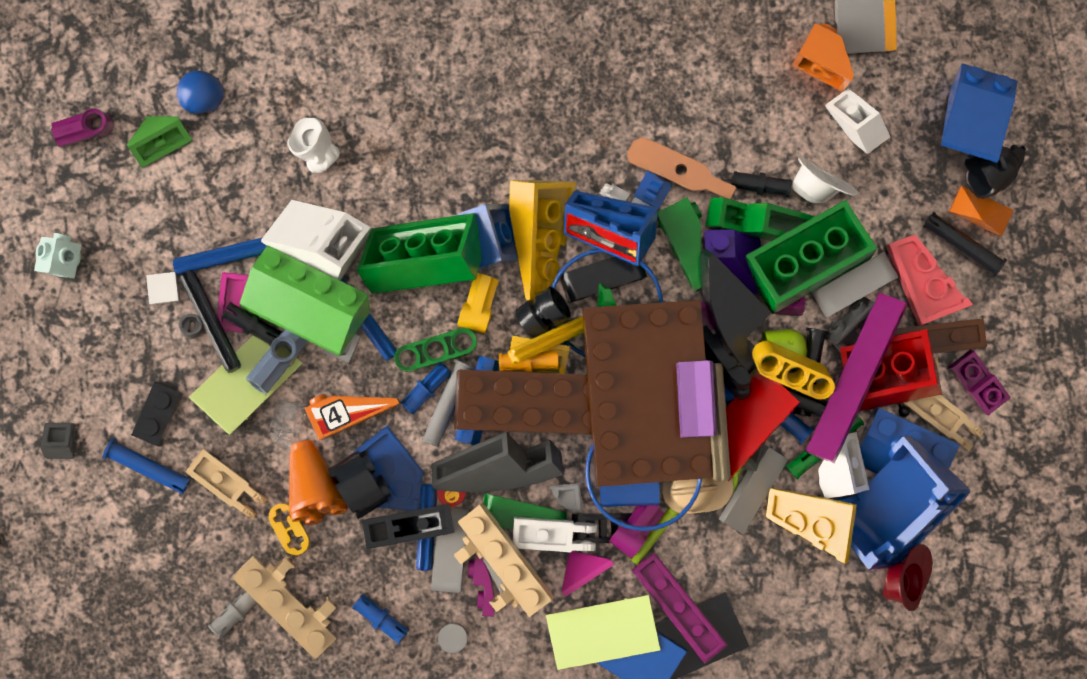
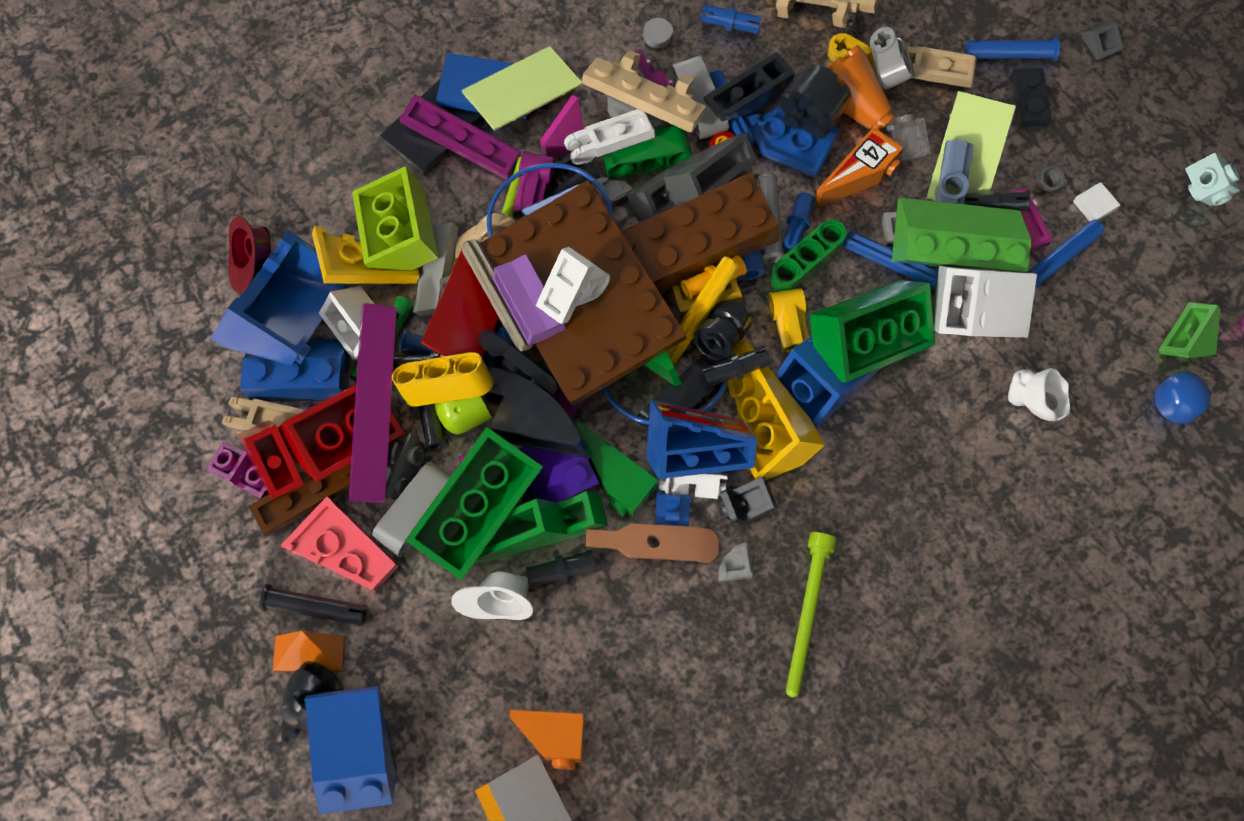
camera: 155 degrees right, 15 degrees down
black axle [180,270,241,373] -> none
white slope [825,88,890,154] -> none
none -> red slope [238,420,304,499]
none -> lime slope [352,166,439,271]
none -> white tile [536,247,610,324]
none -> black pin [702,346,771,388]
none -> light grey tile [718,542,753,582]
none -> black bracket [720,477,778,525]
none -> lime piece [786,532,837,698]
none -> light grey piece [870,27,915,90]

